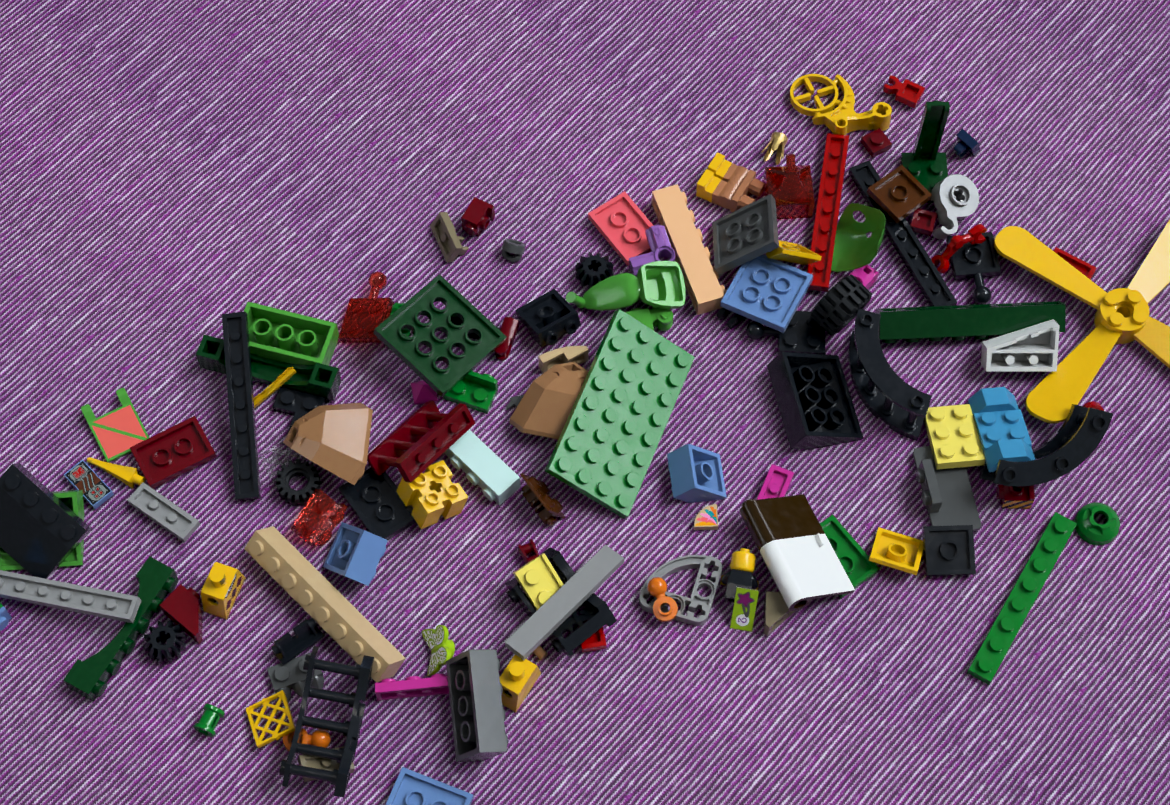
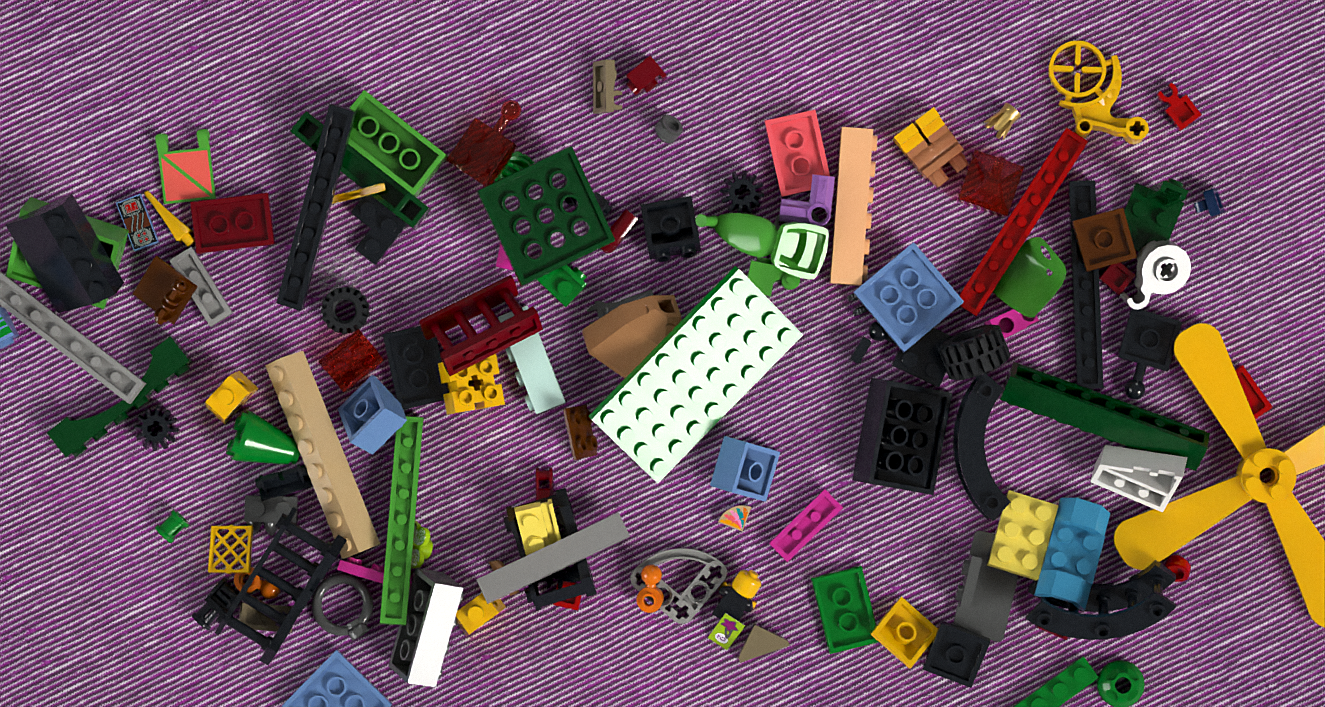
camera: 25 degrees right, 25 degrees up
dark red slope [159,584,203,644] -> none
medium nougat brick [283,402,373,485] -> none
tan slope [538,346,589,373] -> none
dark grey plate [712,194,779,275] -> none
door [739,494,855,611] -> none
yellow slope [765,240,822,265] -> none
dark red plate [860,128,892,158] -> none
red piece [931,224,987,274] -> none
none -> reddish brown hinge [133,255,198,325]
none -> black connector [191,577,239,631]
none -> green cone [226,410,300,465]
none -> dark grey piece [311,573,373,641]
none -> bright green plate [380,416,423,626]
none -> black tile [849,337,871,364]

